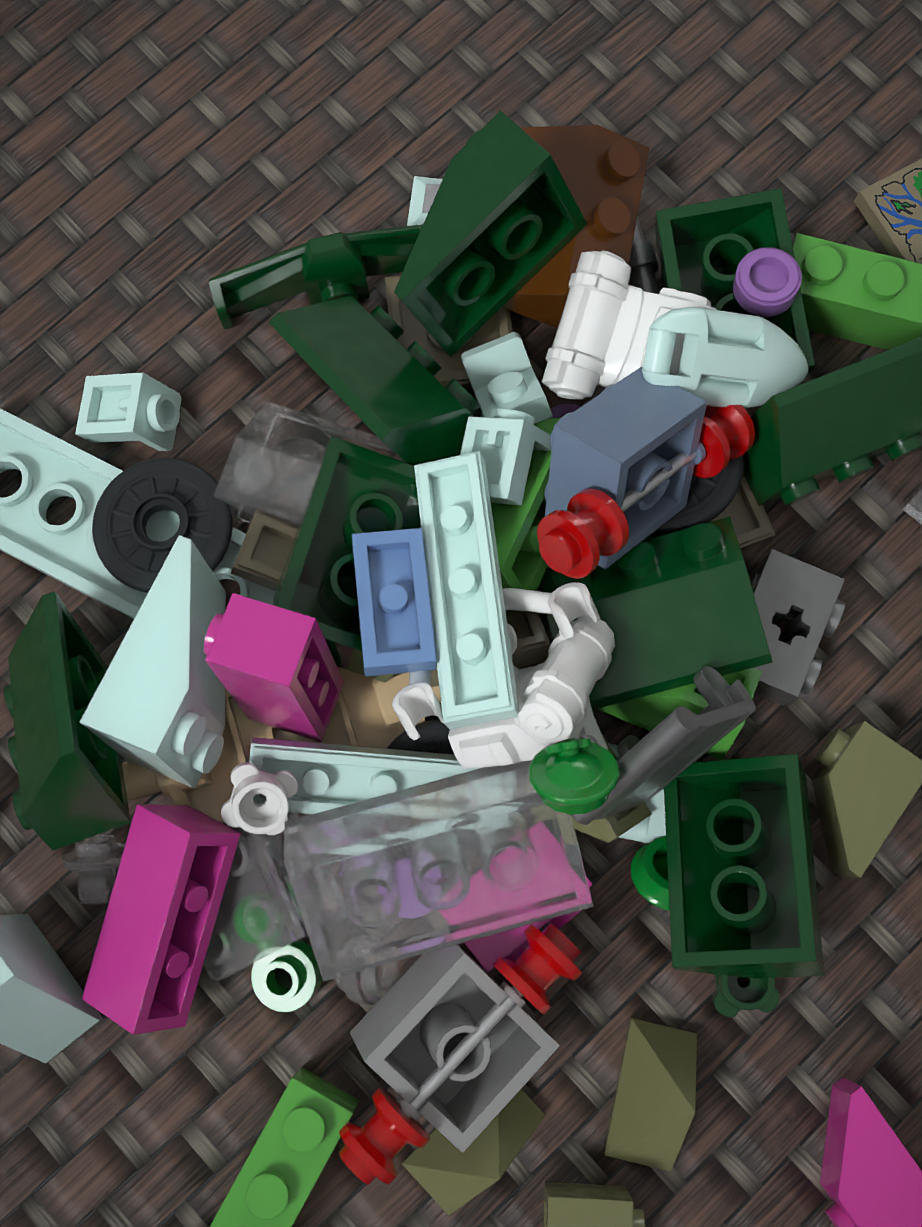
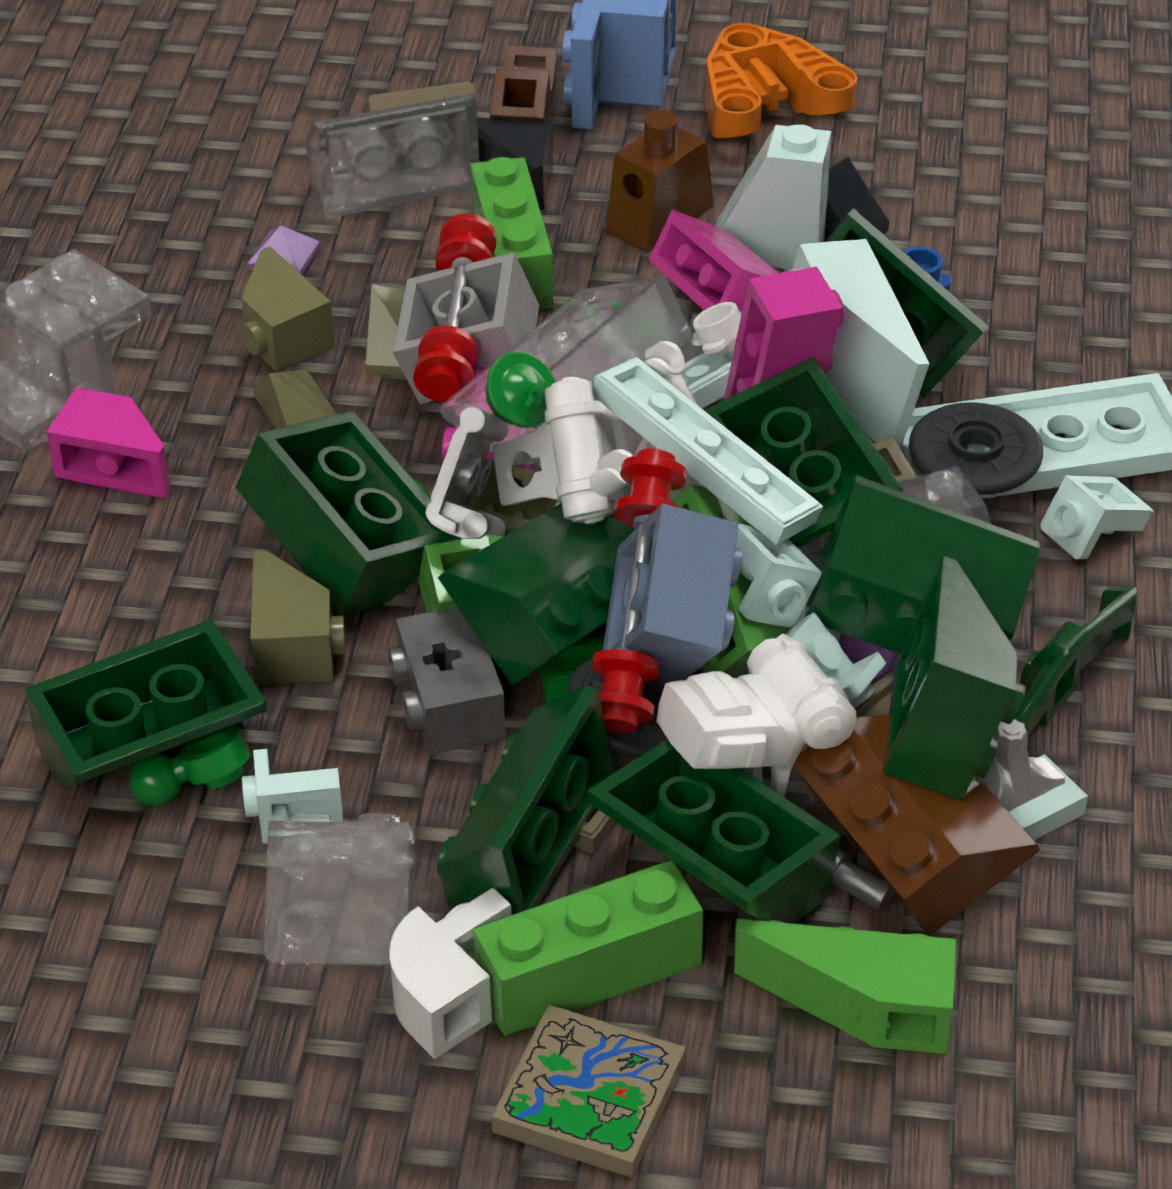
camera: 140 degrees right, 35 degrees down
medium blue plate [352,528,437,676] -> none
light aqua piece [642,307,808,409] -> none
medium lavender tile [733,248,802,317] -> none
none -> reddish brown torso [606,110,714,253]
none -> bright green slope [734,919,956,1054]

